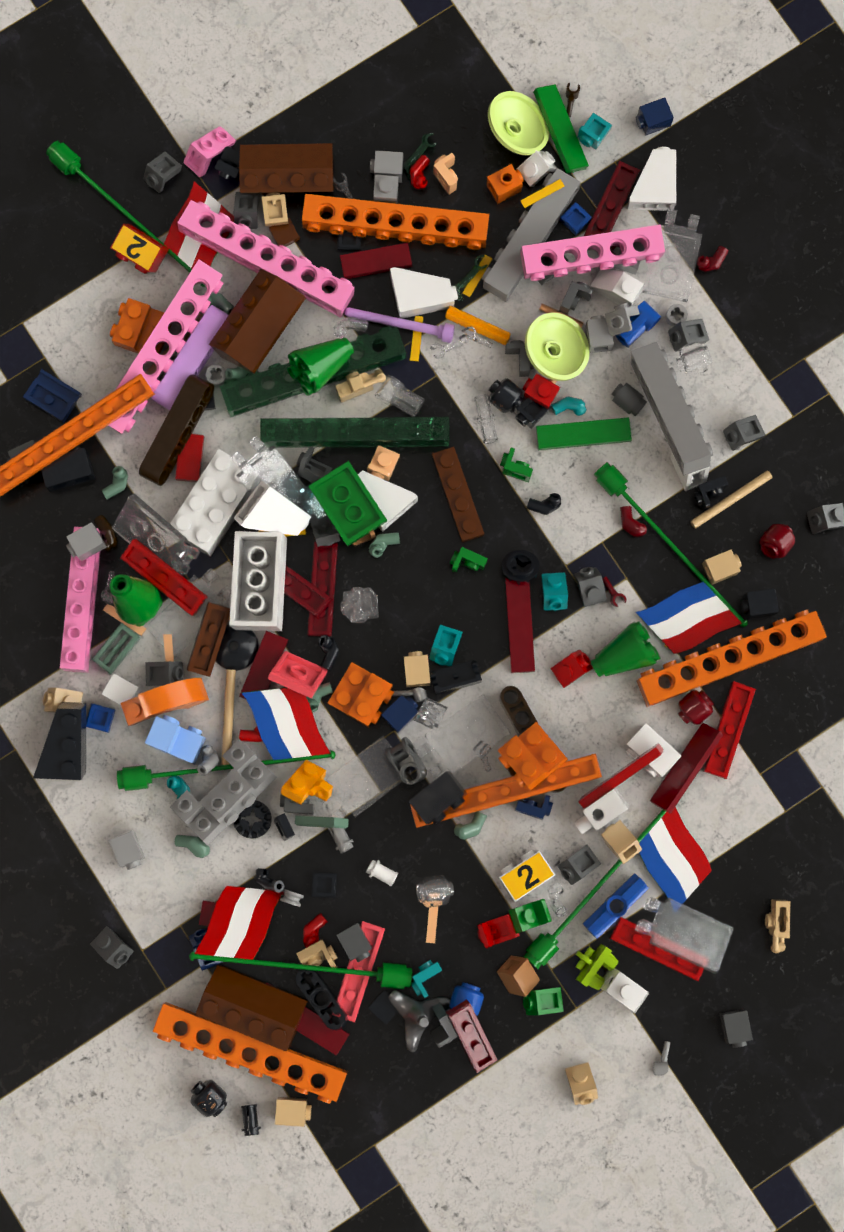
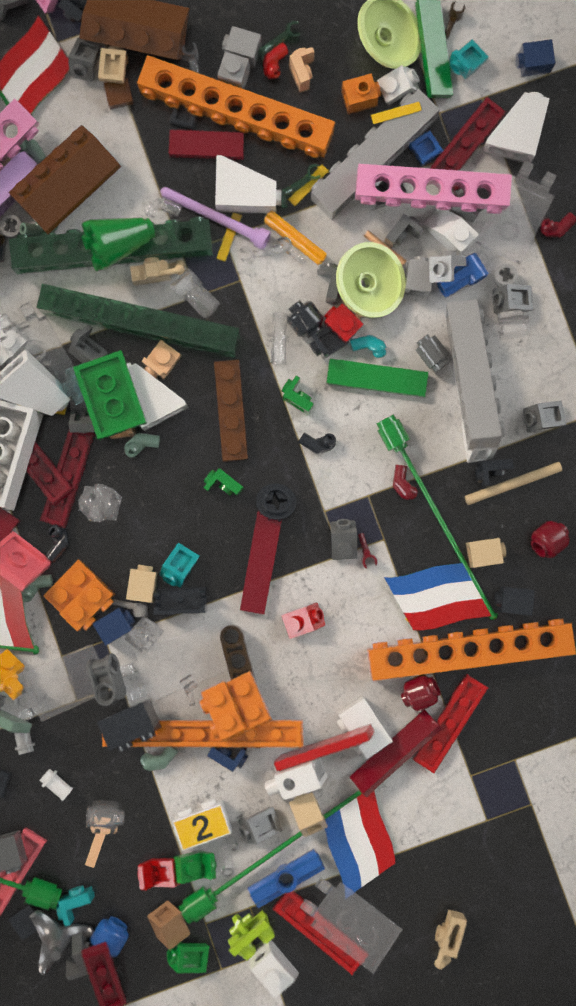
camera: 20 degrees right, 5 degrees up
bright pink brick [177,200,355,318] -> none
teal bracket [541,572,568,611] -> none
green cone [591,621,661,677] -> none

